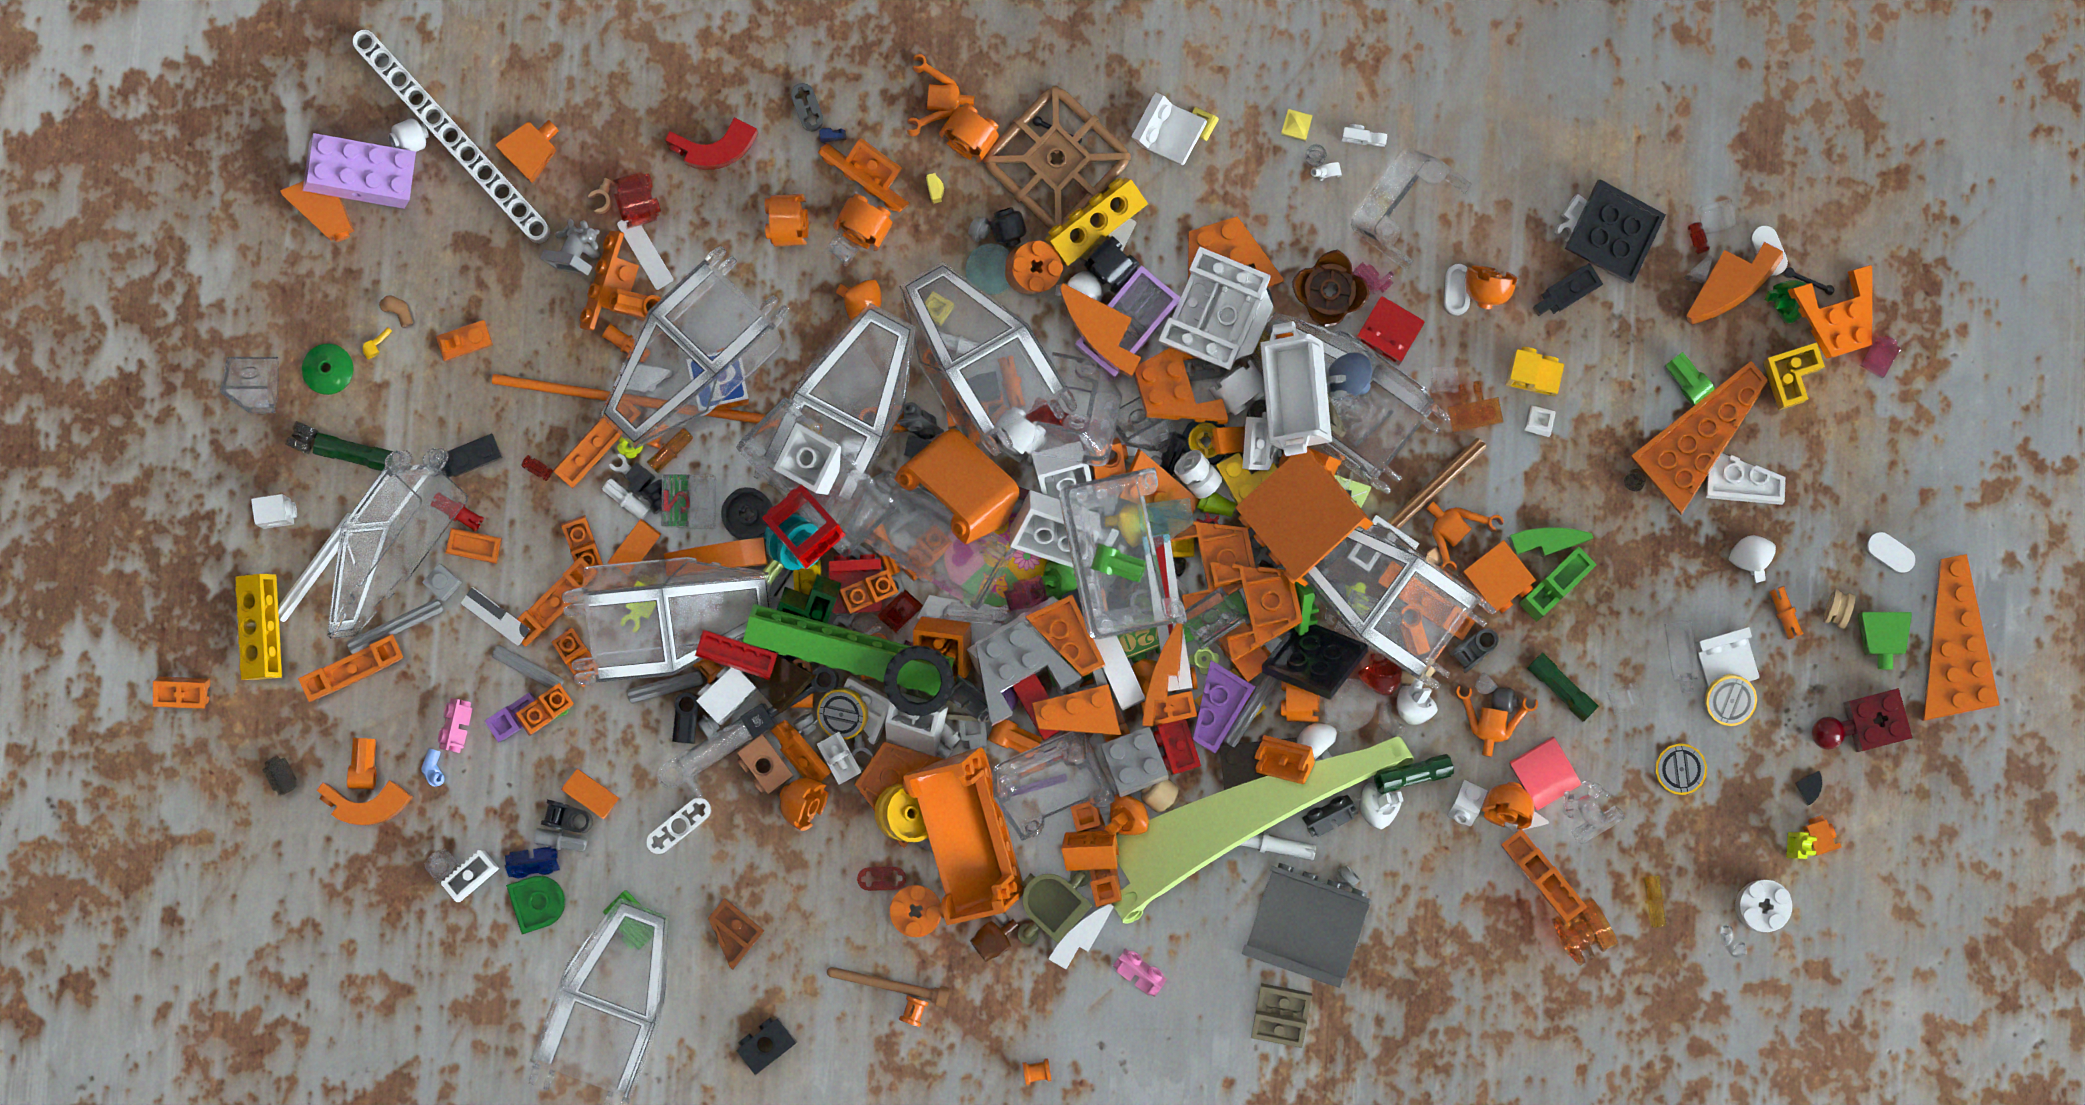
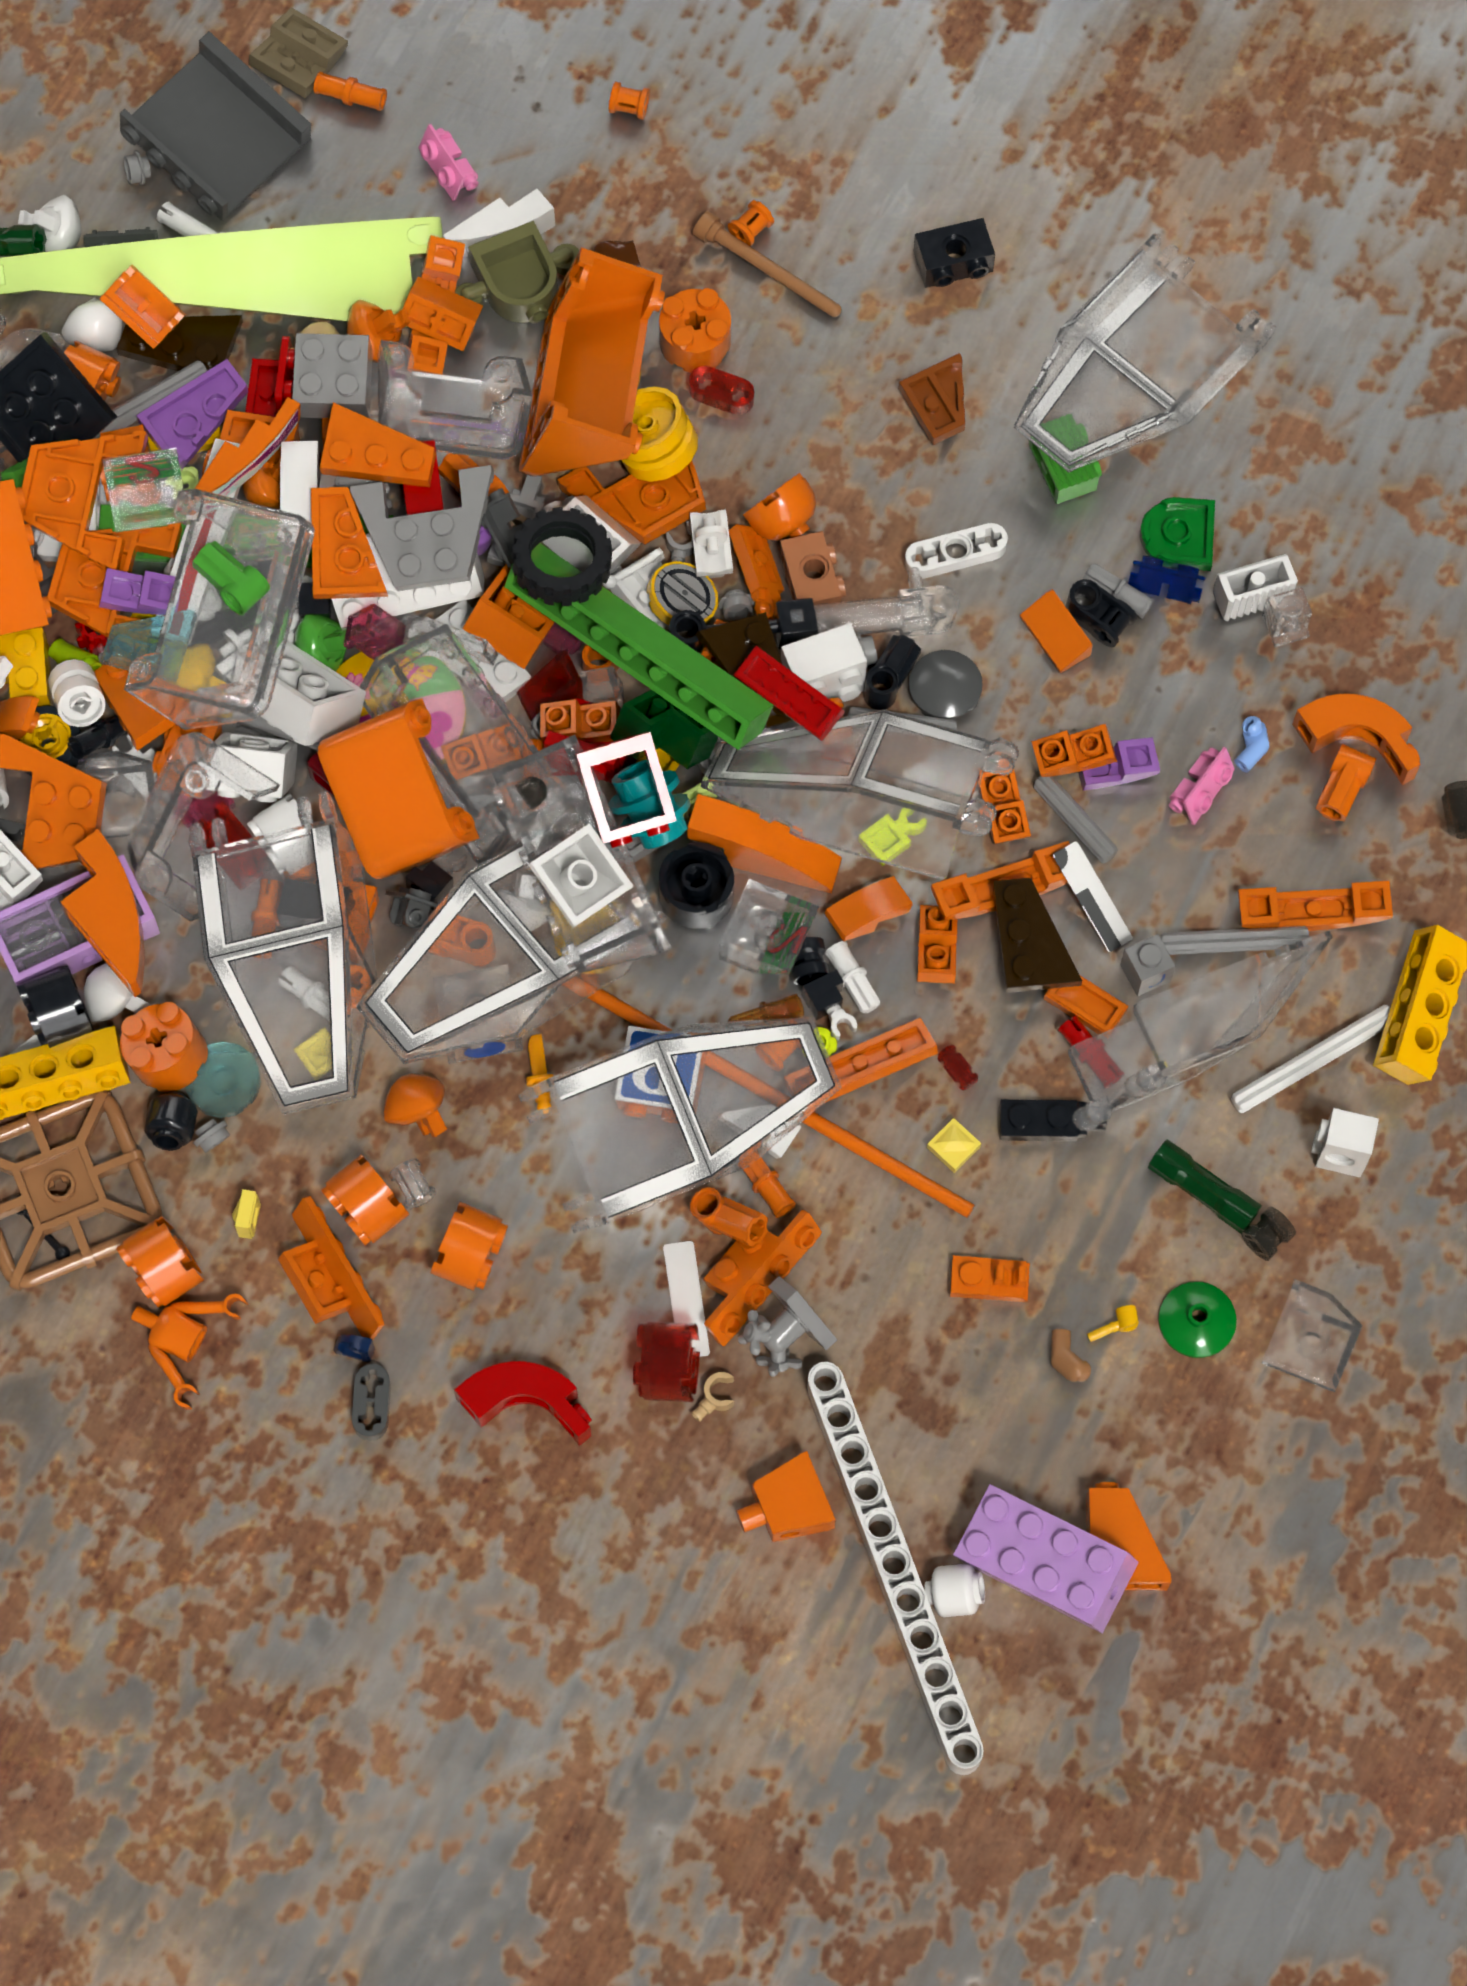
camera: 155 degrees left, 15 degrees down
none -> medium lavender slope [99,568,182,615]
none -> orange pin [313,71,387,111]
none -> clear smoke hinge [514,777,547,810]
none -> light orange piece [526,1034,555,1114]
none -> white hinge [602,548,664,589]
none -> dark grey dish [909,650,983,718]
none -> light yellow tile [927,1118,981,1173]
none -> dark brown wing [992,878,1082,993]

